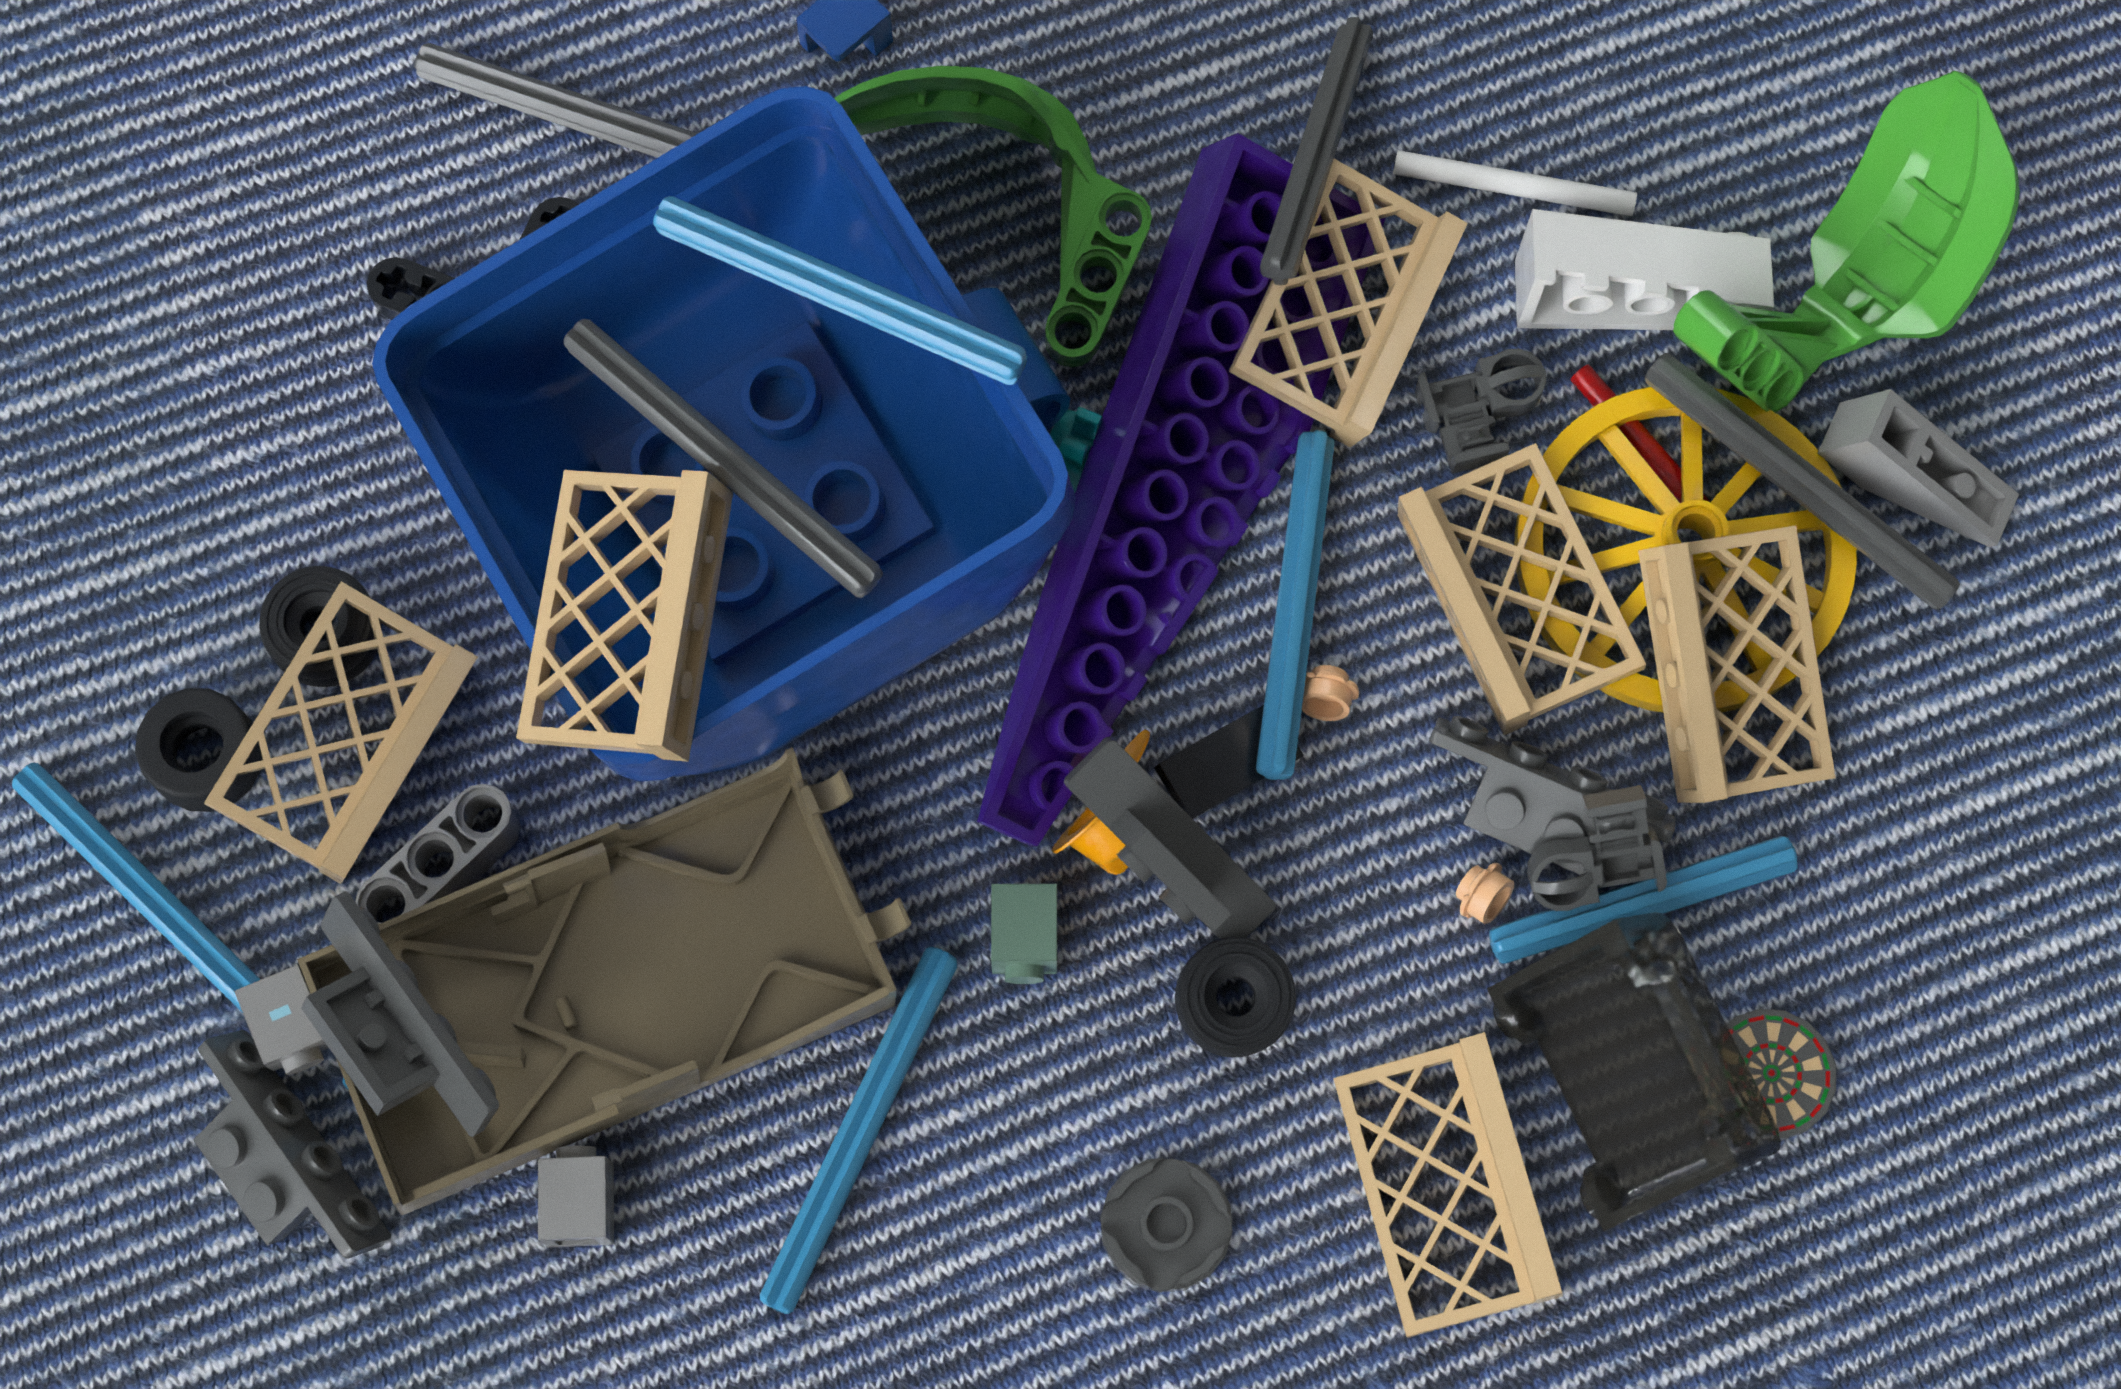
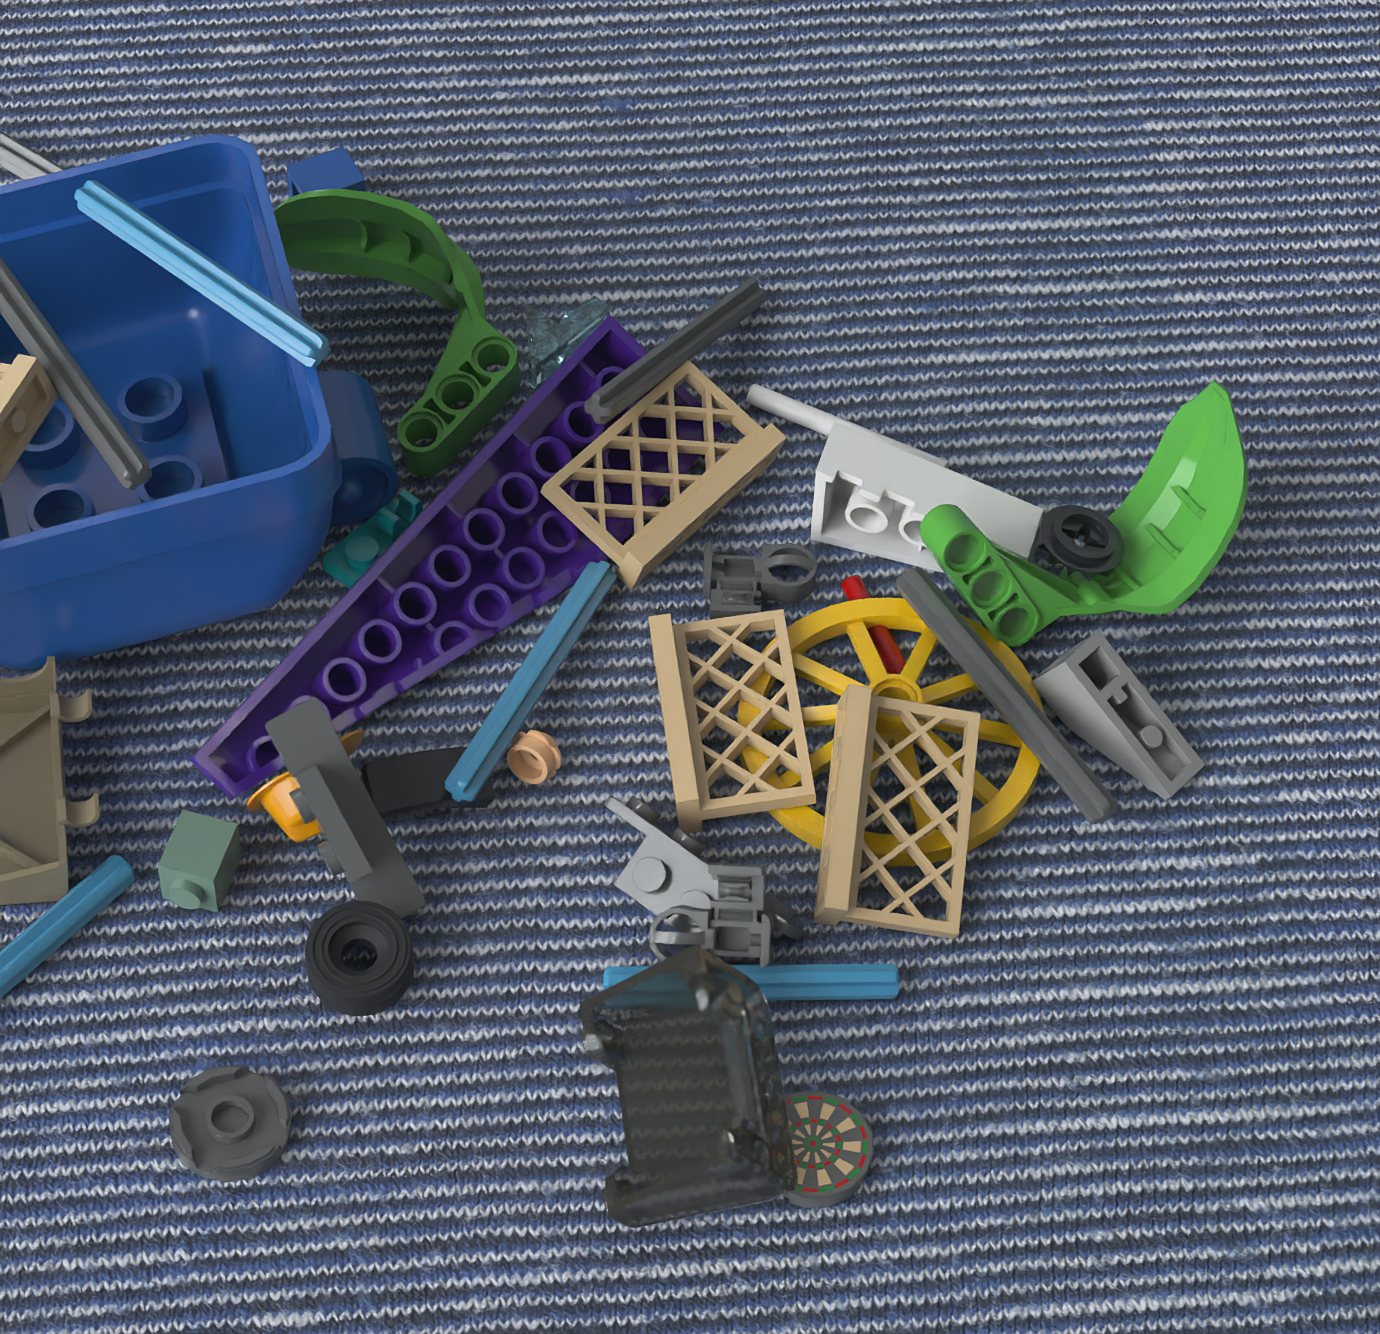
camera: 15 degrees right, 20 degrees down
tan fence [1333,1032,1563,1338] -> none
light nougat plate [1456,863,1514,924] -> none
none -> clear light blue slope [526,295,610,395]
none -> black gear [1037,505,1125,581]

